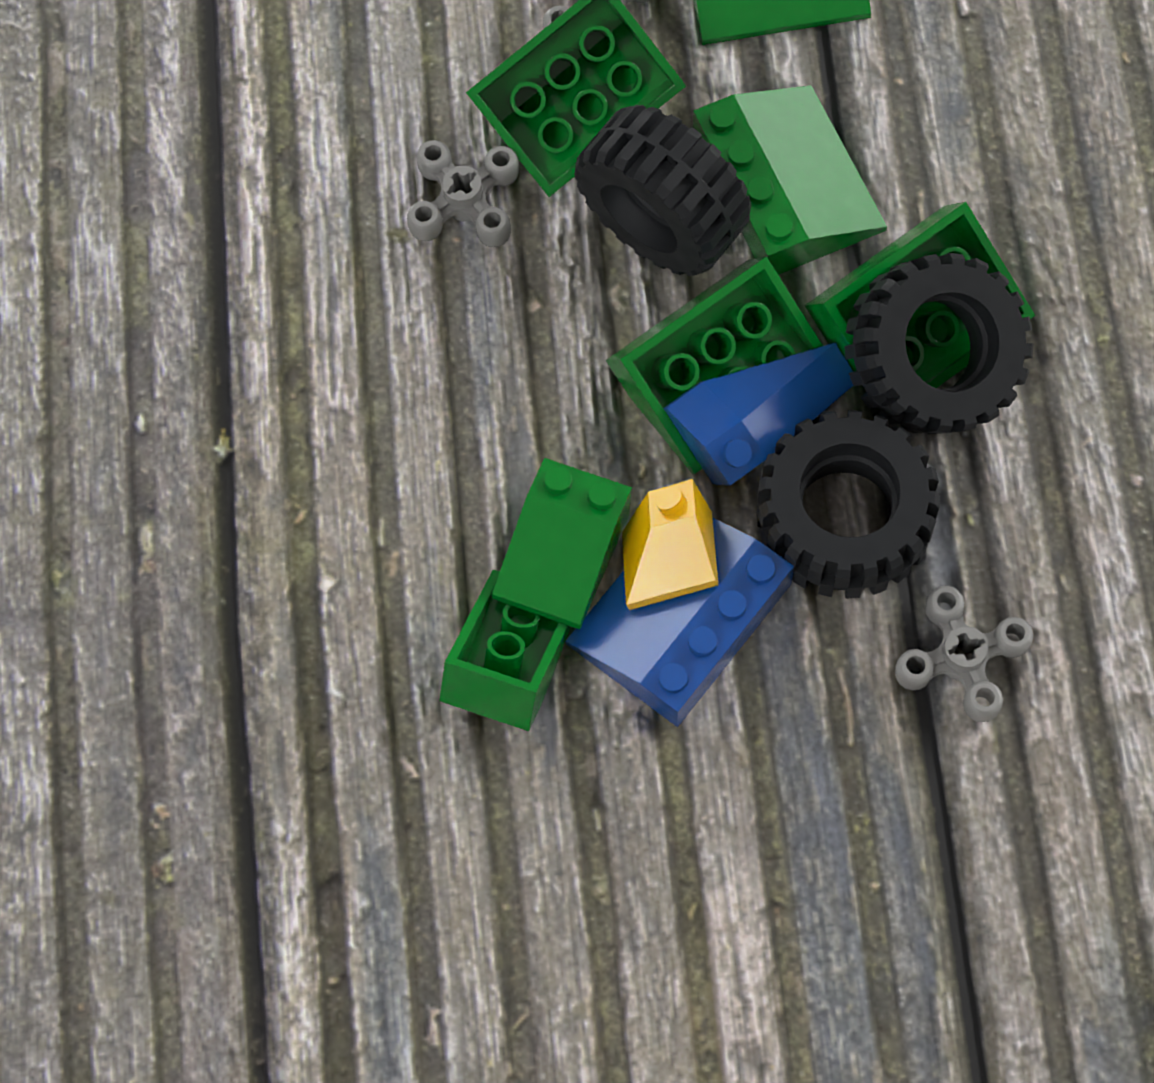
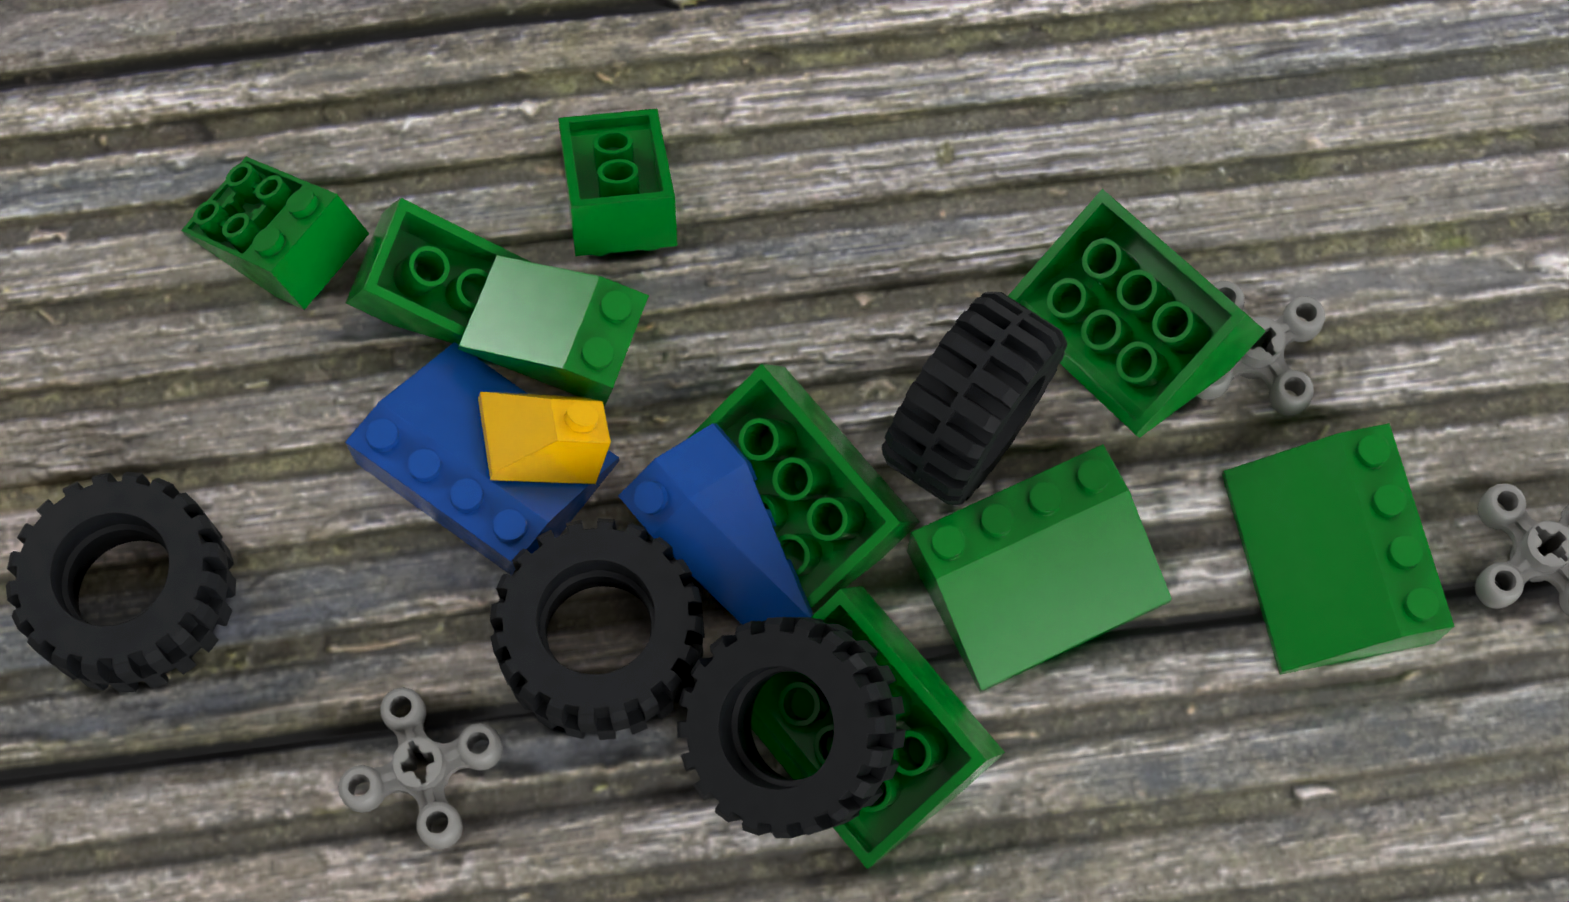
camera: 80 degrees right, 0 degrees up
light grey gear [407,140,520,247] -> none
none -> black tyre [6,472,236,693]
none -> green slope [181,156,370,310]
none -> green slope [558,108,678,256]

